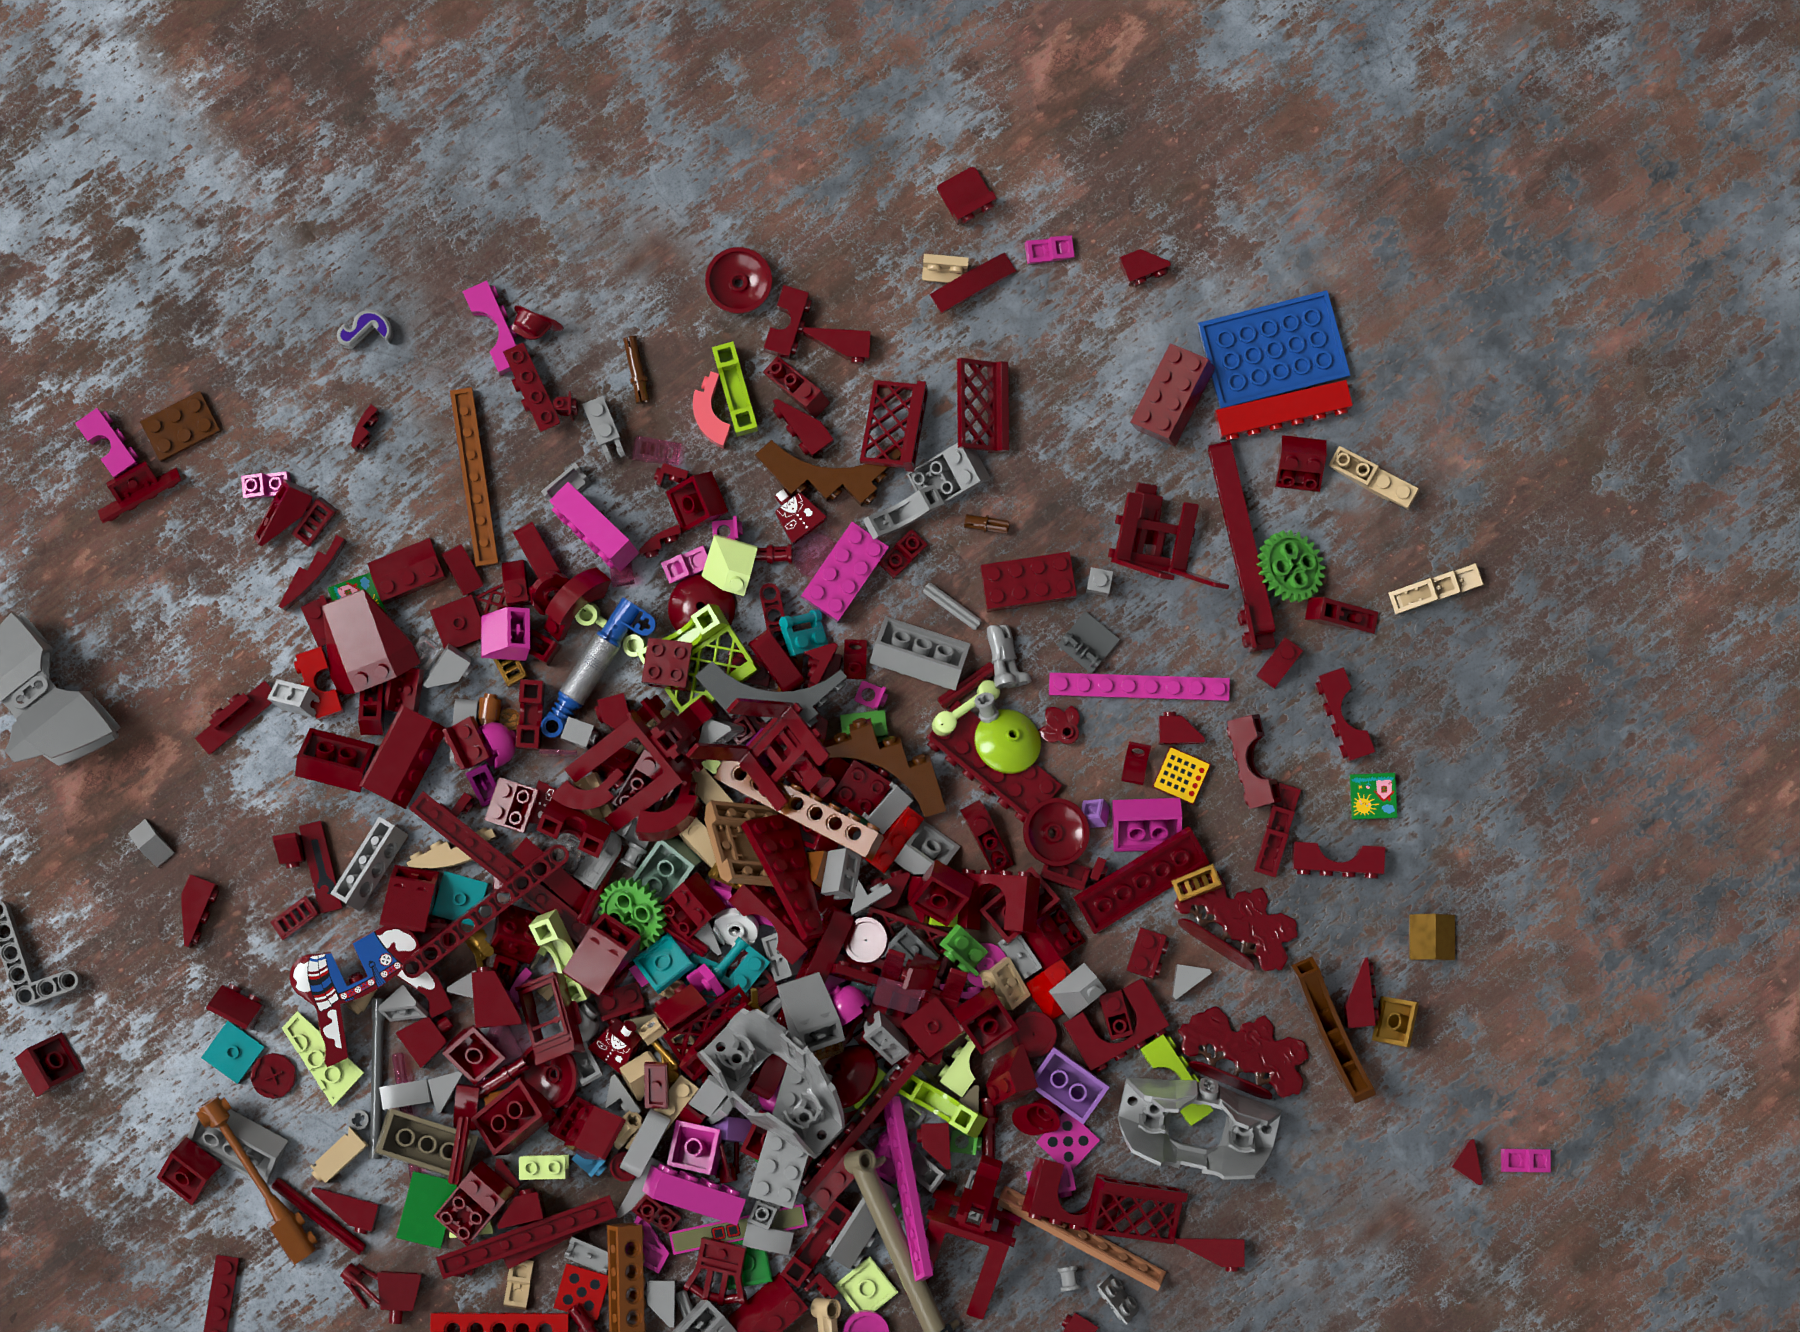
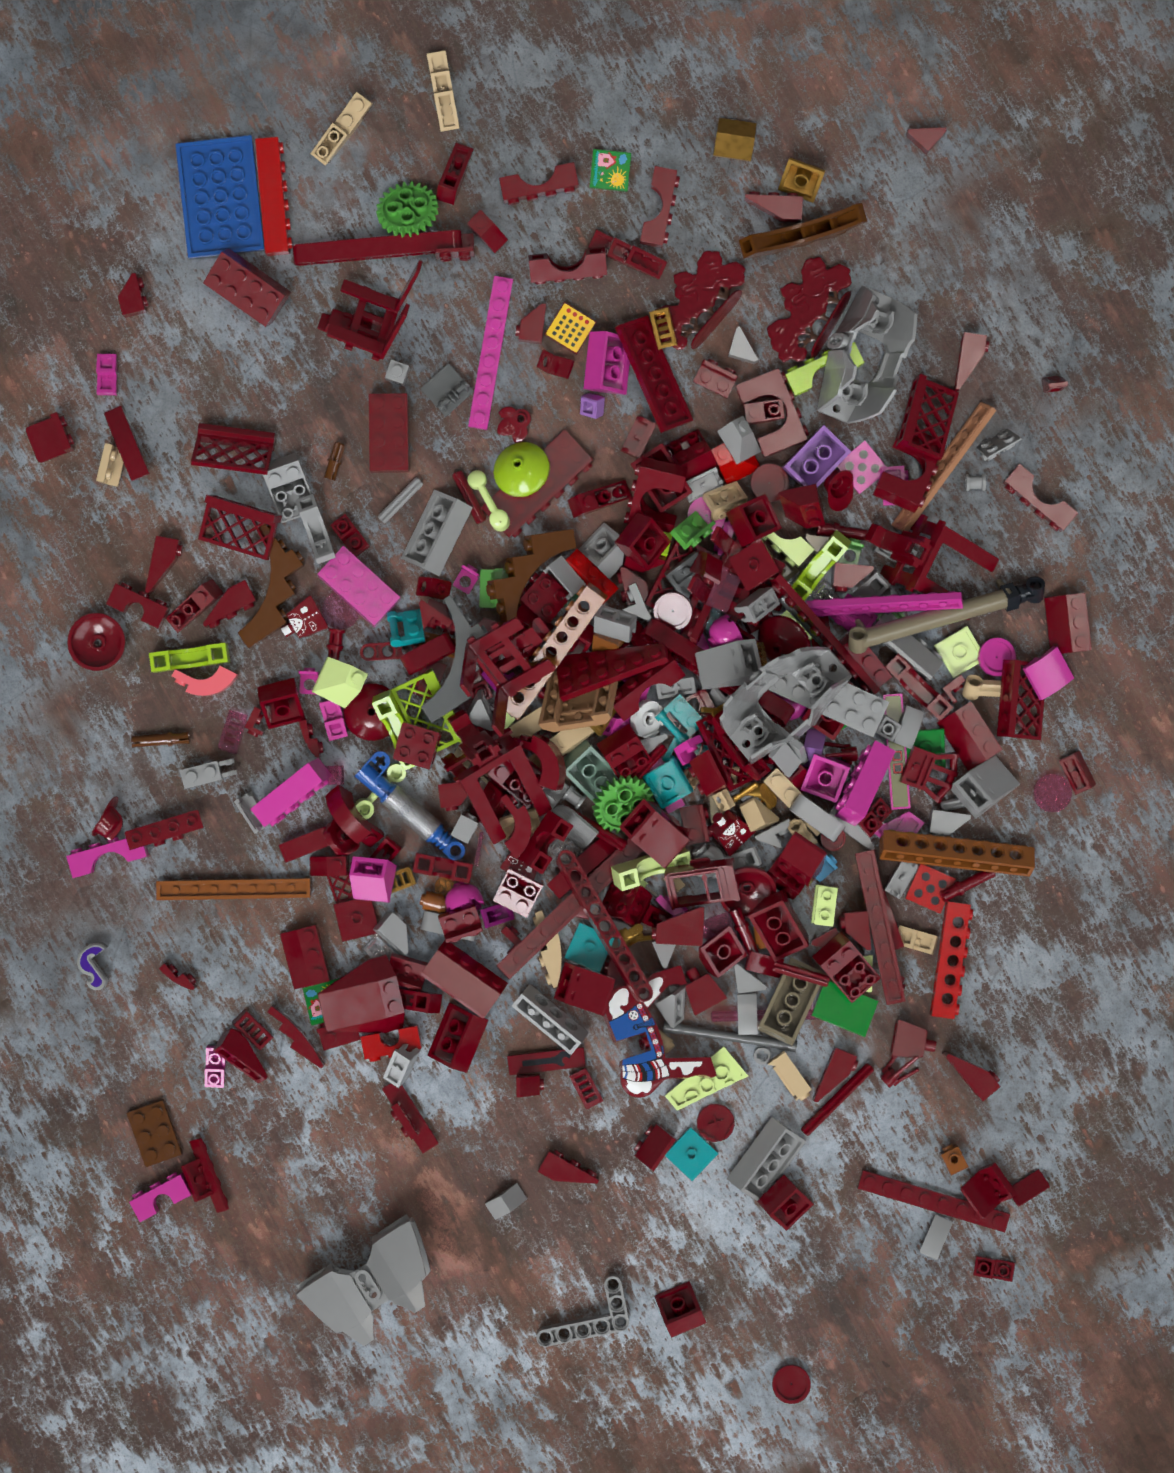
camera: 80 degrees left, 5 degrees up
dark orange bar [196,1096,318,1265] -> none
dark red slope [441,544,484,596] -> none
dark red hinge [553,391,578,421] -> none
dark red plate [644,1062,669,1109] -> none
light grey bush [974,693,999,723] -> none
light grey piece [987,625,1032,689] -> none
dark red dish [1023,798,1089,866] -> none
dark red plate [1089,857,1108,882] -> none
dark red slope [1275,435,1327,492] -> none
dark pink slope [1501,1149,1551,1172] -> none

